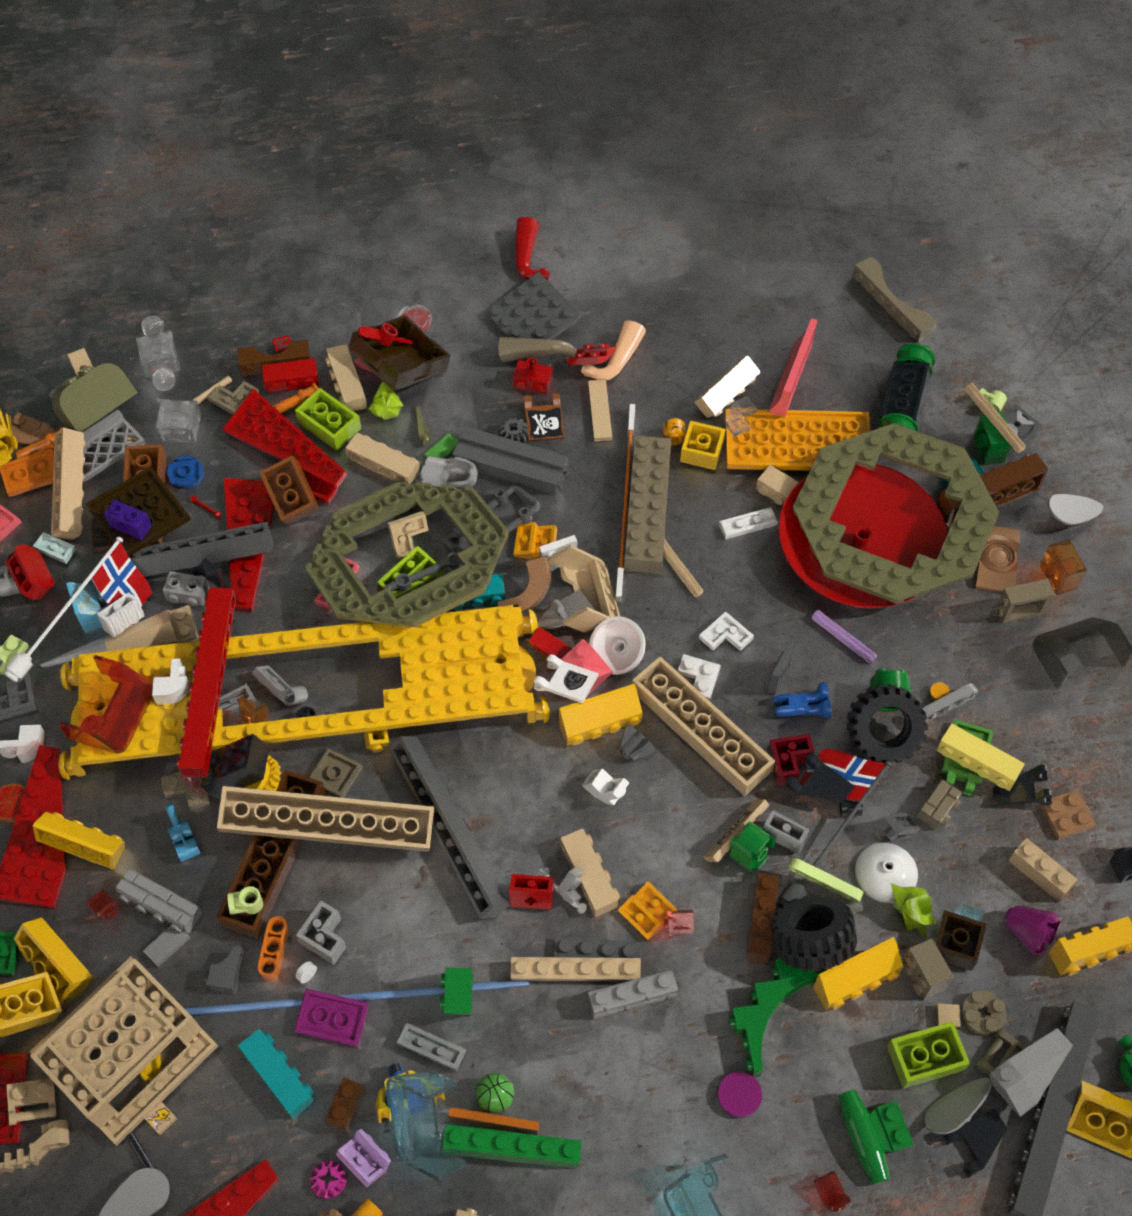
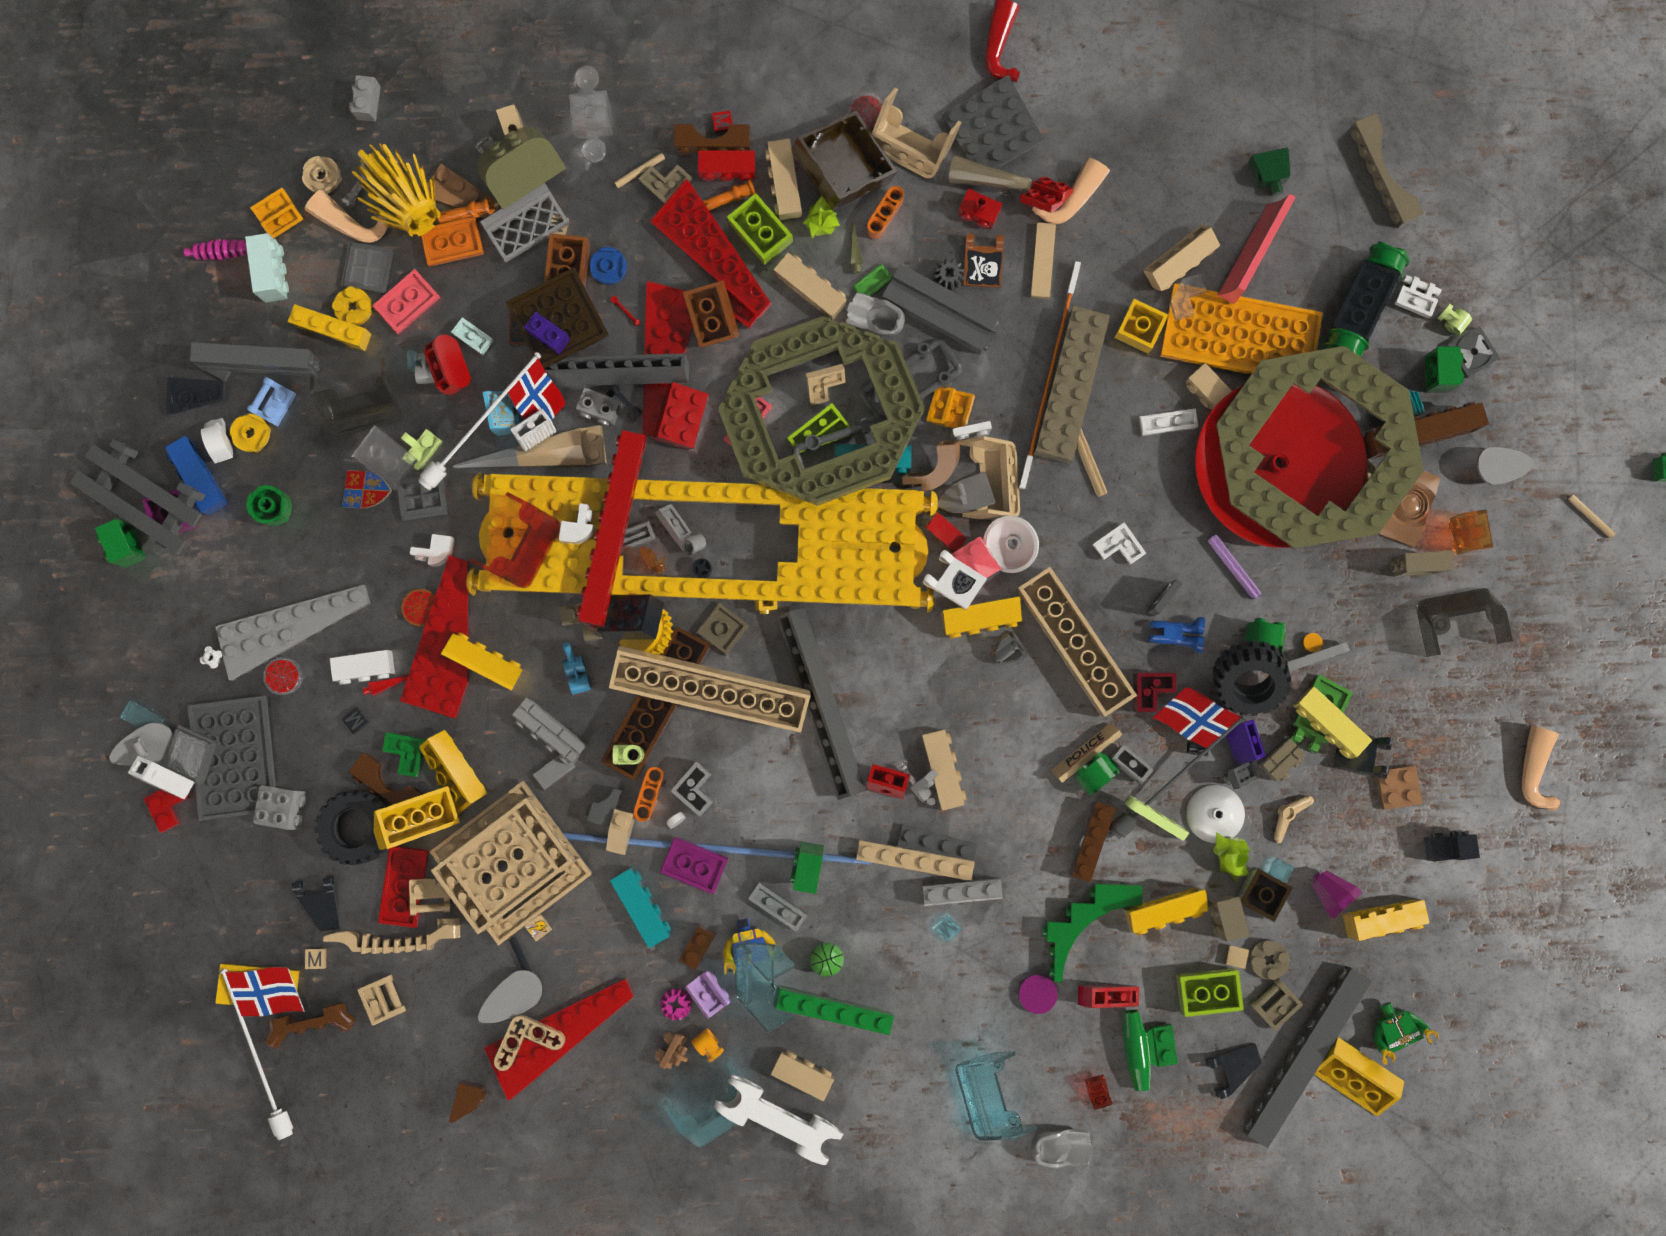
camera: 10 degrees right, 25 degrees up
tan brick [51,428,85,541] -> none
clear red bracket [86,889,120,922] -> none
clear brick [155,399,201,443] -> none
red piece [358,323,413,346] -> none
orange tile [448,1107,539,1135] -> none
white brick [582,769,629,805] -> none
light orange slope [618,881,679,940] -> none
light orange head [662,418,686,445] -> none
clear red bracket [664,910,694,938] -> none
white plate [678,654,721,701] -> none
black tyre [771,895,857,972] -> none
black flag [785,752,855,803] -> none
light grey shield [924,1078,992,1134] -> none
tan axle [964,383,1026,453] -> none
light grey wedge [990,1028,1073,1117] -> none
tan brick [1009,838,1078,902] -> none
none -> tan slope [606,809,635,855]
none -> red brick [652,382,709,450]
none -> orange beam [867,186,904,239]
none -> tan windscreen [872,88,962,178]
none -> clear light blue tile [935,914,962,942]
none -> red slope [1078,985,1139,1008]
none -> dark purple brick [1226,719,1266,765]
none -> dark green torso [1249,147,1290,196]
none -> tan piece [1274,795,1314,843]
none -> white plate [1394,275,1442,318]

